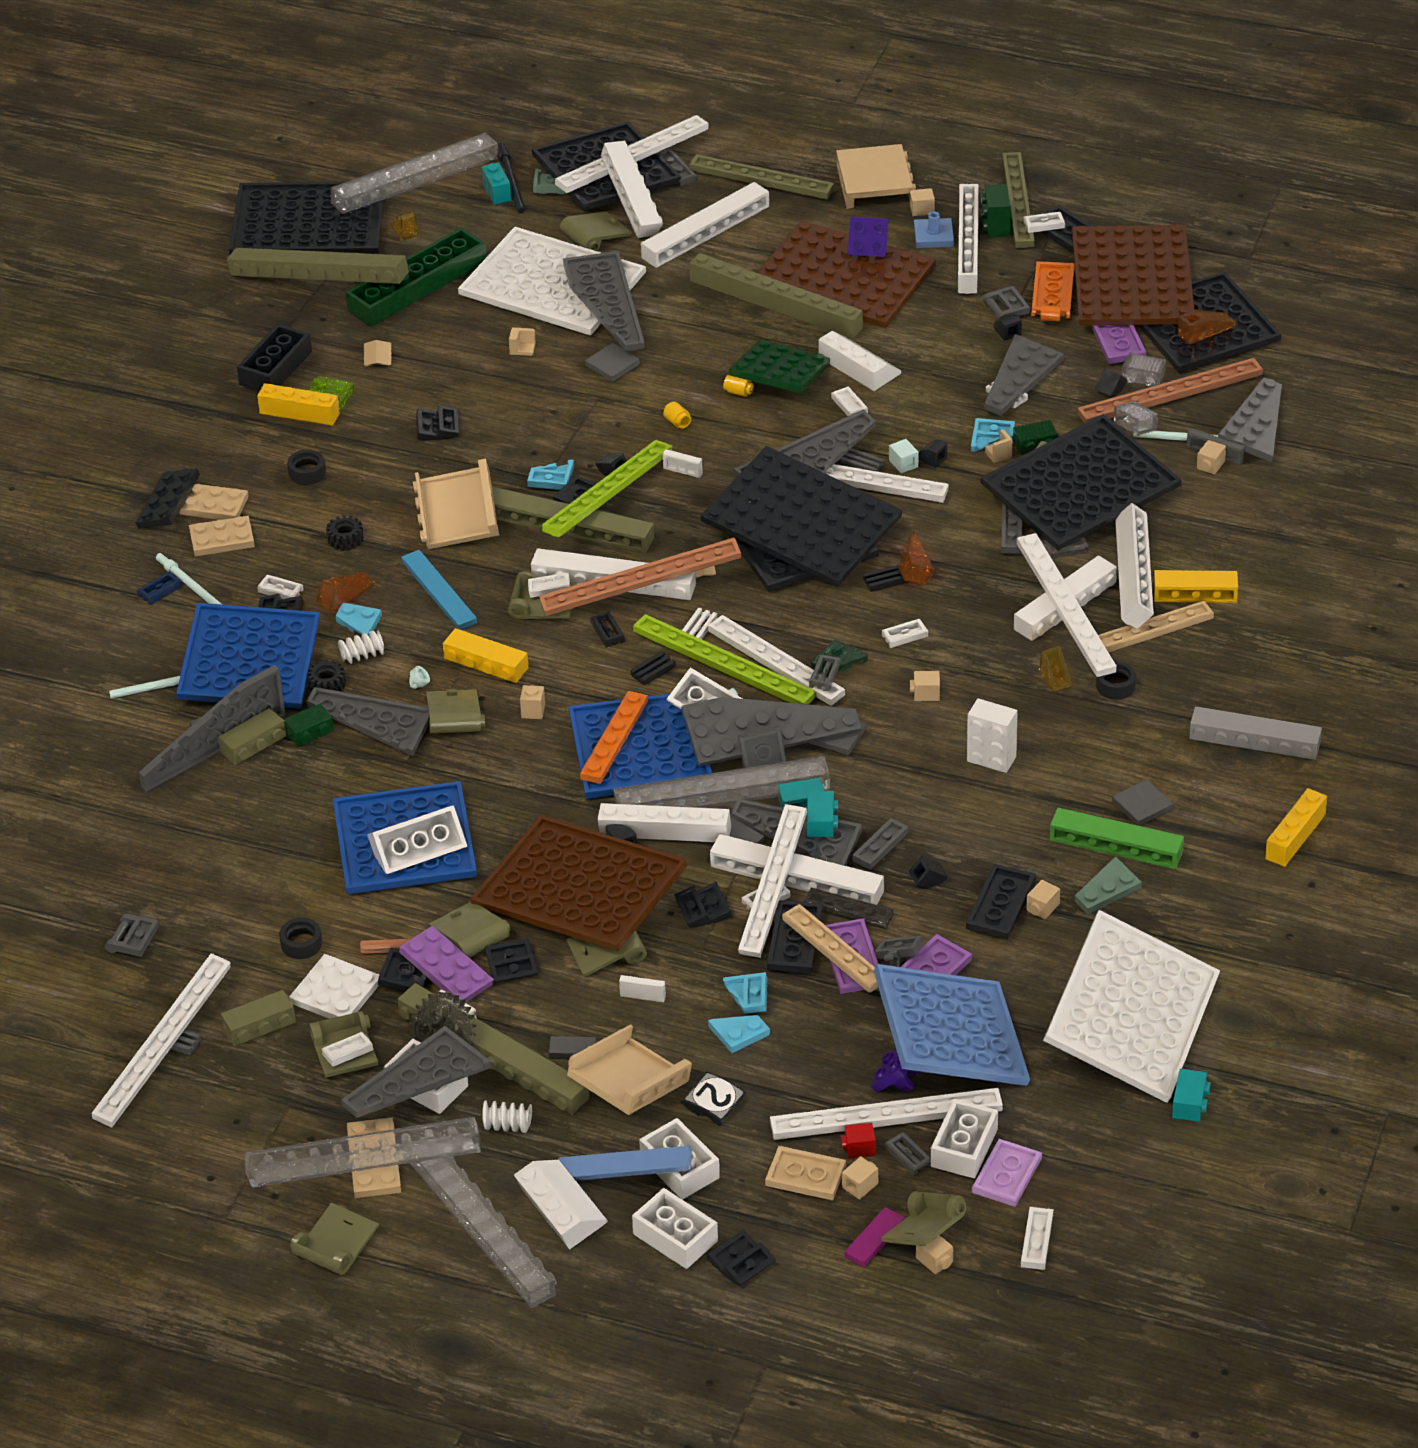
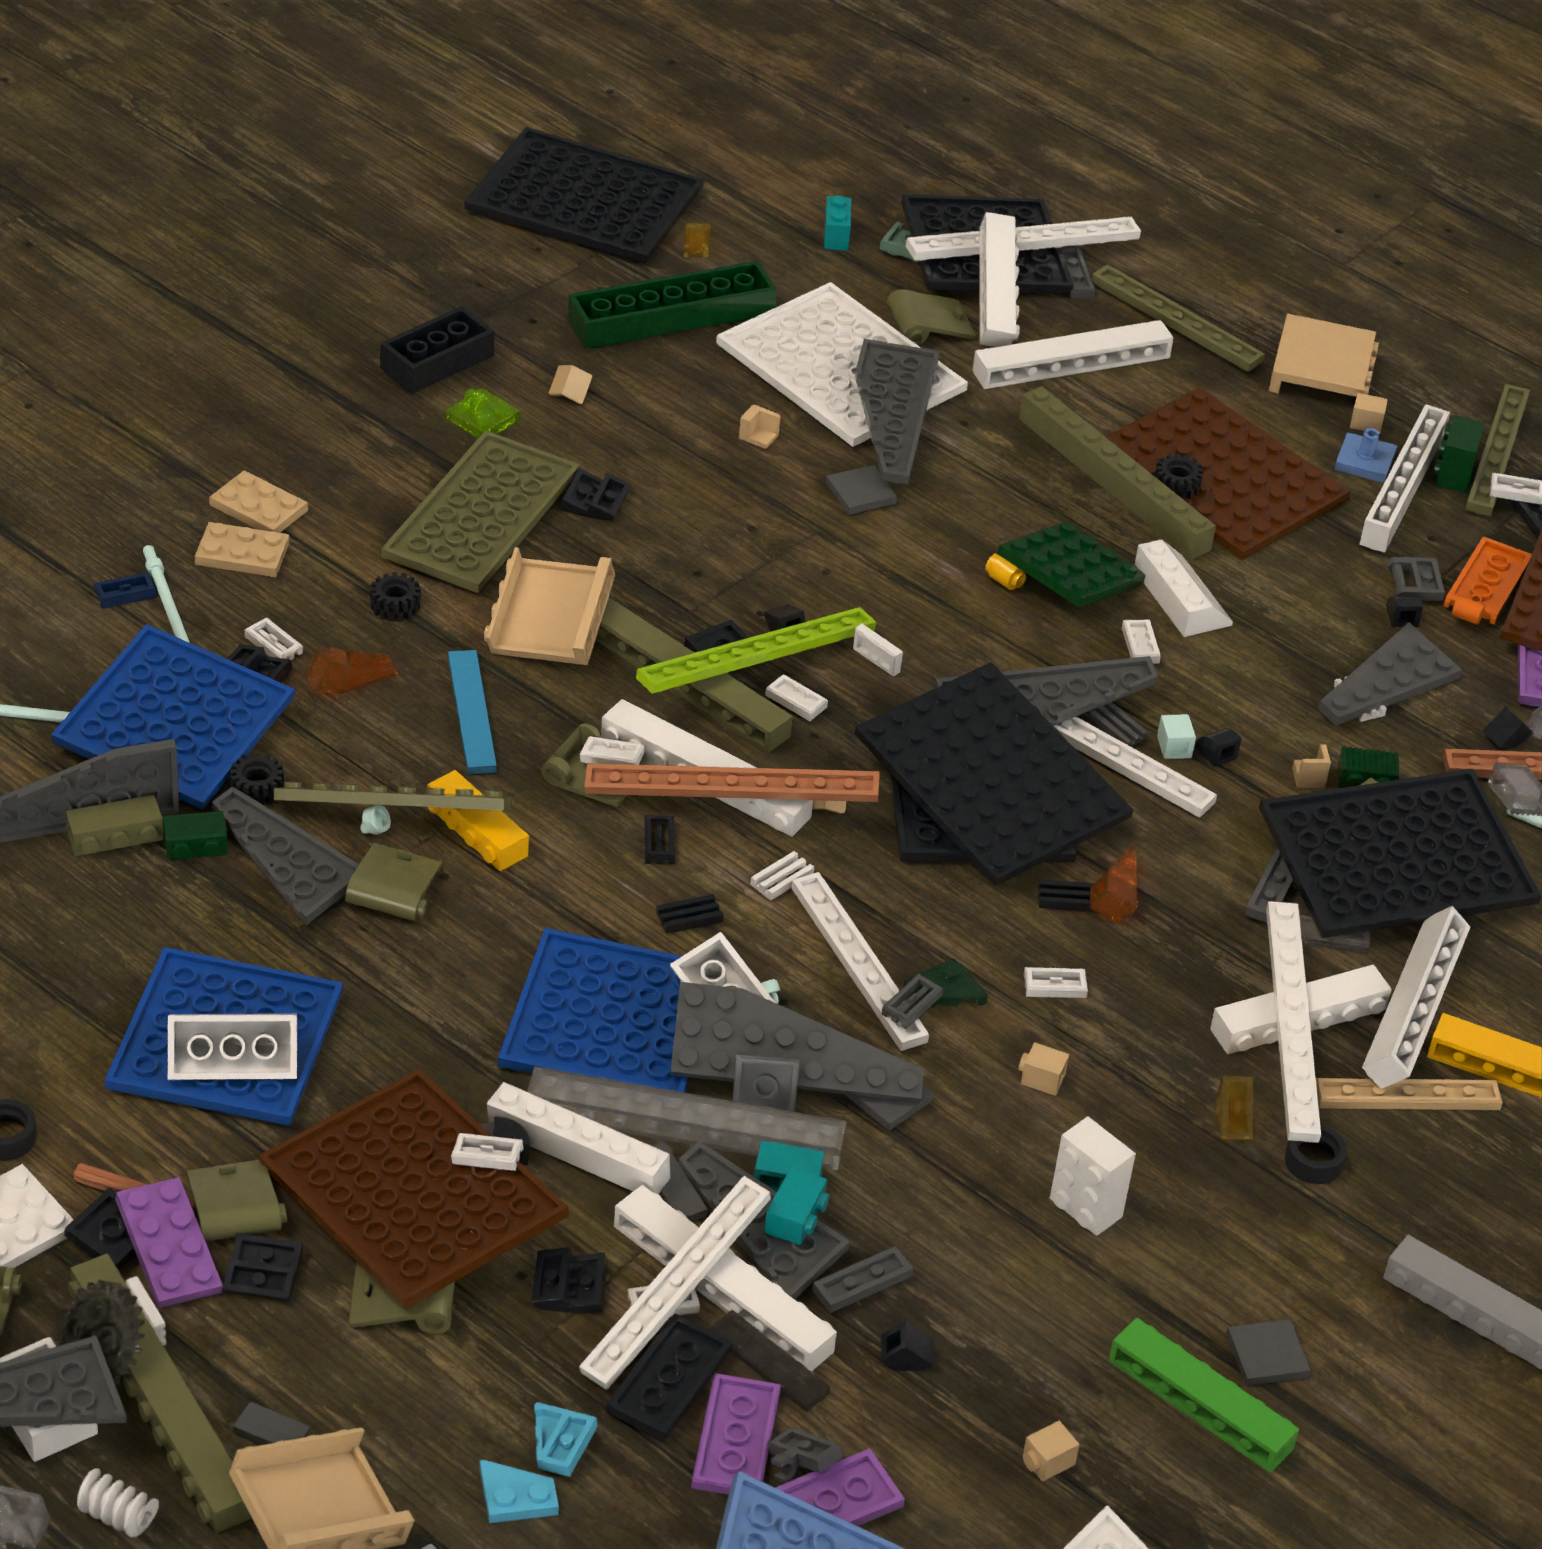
camera: 15 degrees right, 0 degrees up
black plate [135,468,200,529] -> none
olive brick [227,248,409,284] -> none
yellow brick [257,383,340,426] -> none
black tyre [287,449,326,485] -> none
clear brick [331,133,498,214] -> none
medium azure wing [336,603,382,636] -> none
white piece [338,630,384,664] -> none
black bar [498,143,525,214] -> none
tan brick [520,685,545,719] -> none
medium azure wing [527,460,574,490] -> none
orange plate [580,691,648,784] -> none
white tile [619,975,666,1002] -> none
lime plate [633,614,816,705] -> none
yellow brick [663,402,691,429] -> none
tan tile [782,904,878,993] -> none
dark purple plate [848,216,889,257] -> none
black plate [966,864,1036,939] -> none
medium azure wing [971,418,1015,452] -> none
sand green wing [1075,857,1142,914] -> none
yellow brick [1265,788,1327,867] -> none
none -> olive plate [274,781,512,810]
none -> olive plate [381,430,580,593]
none -> white tile [451,1133,523,1171]
none -> white plate [765,674,828,721]
none -> black tyre [1154,453,1204,500]

